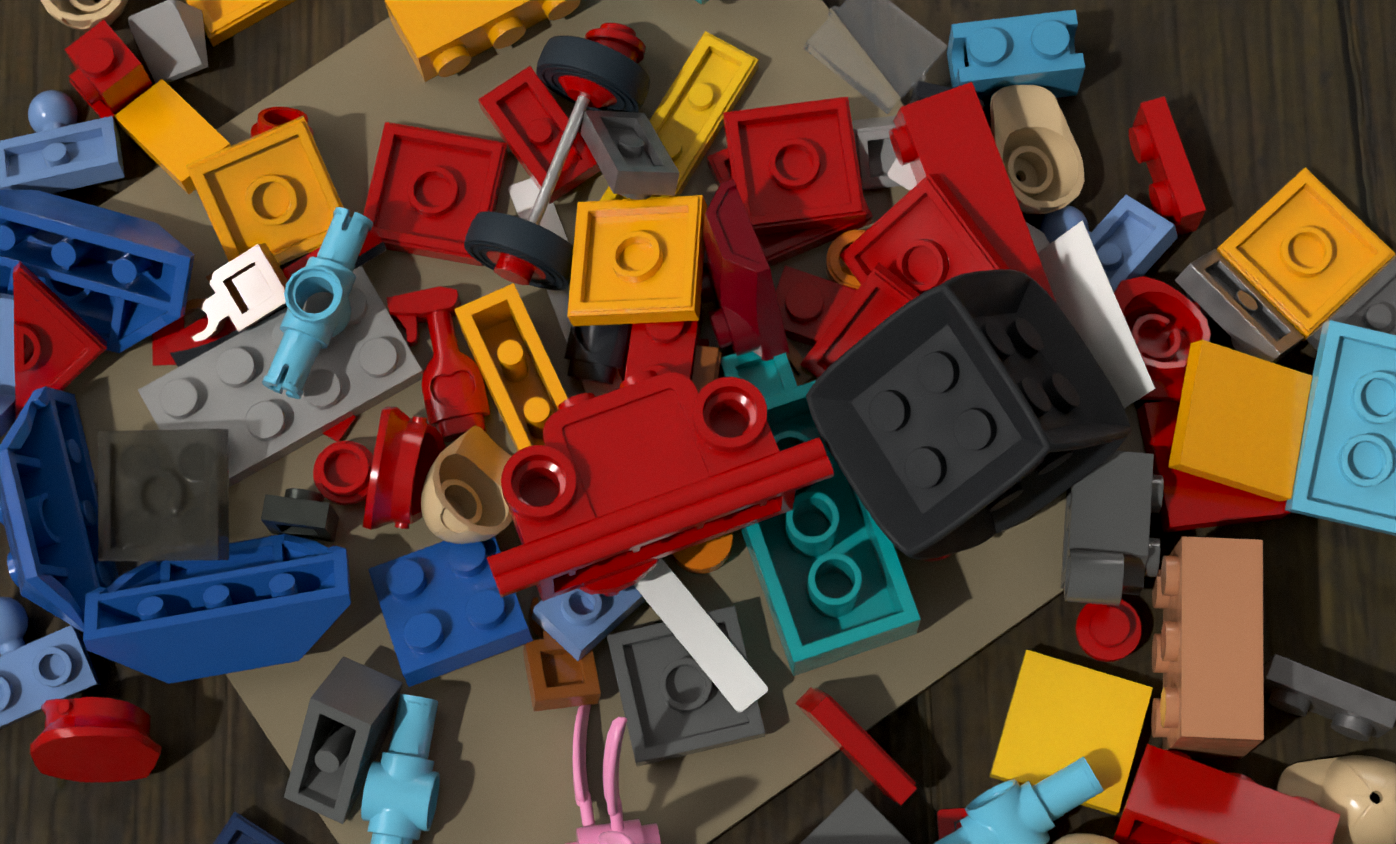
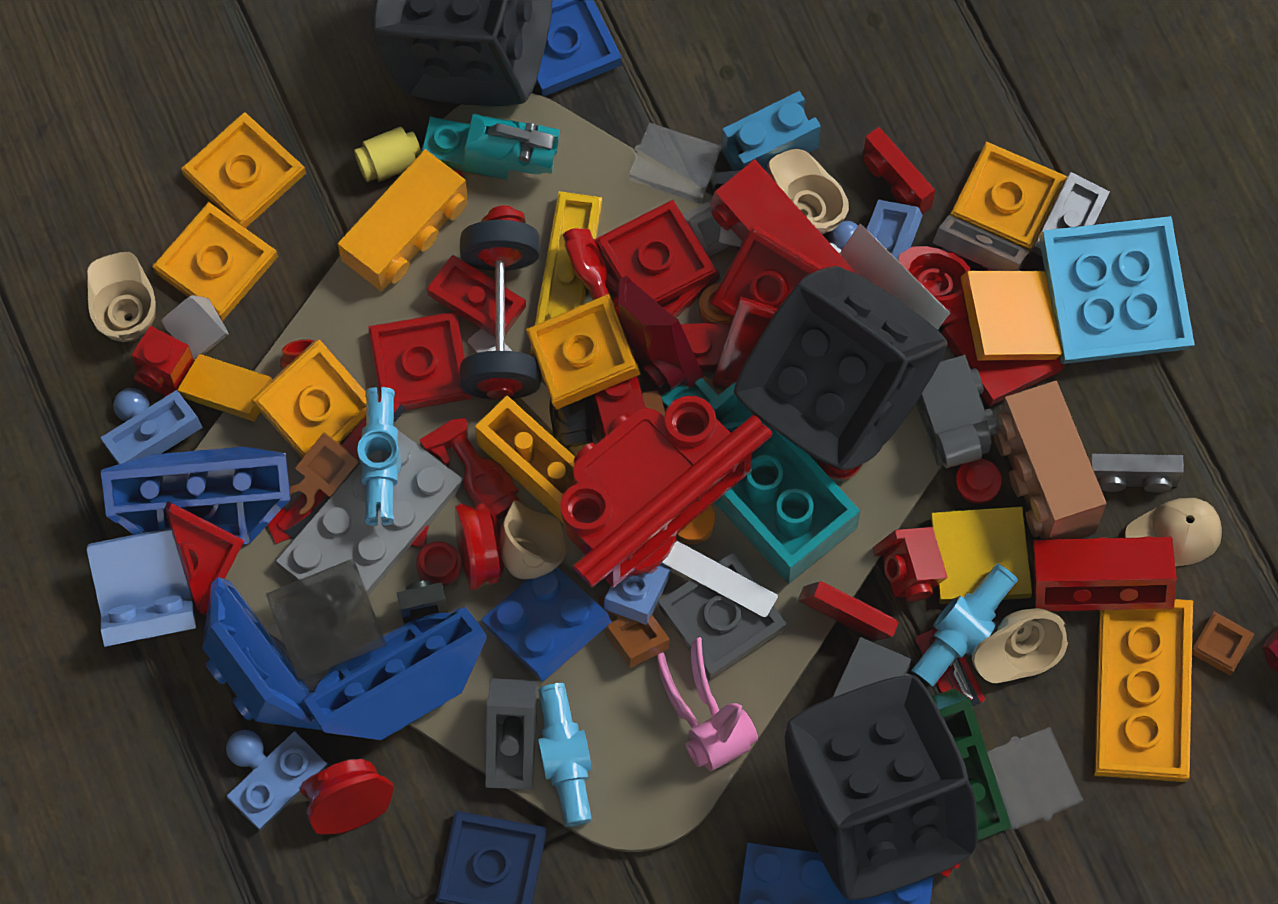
camera: 25 degrees left, 5 degrees down
flat silver plate [580,110,679,200] -> none
none -> red piece [563,228,620,318]
none -> red brick [872,527,948,602]

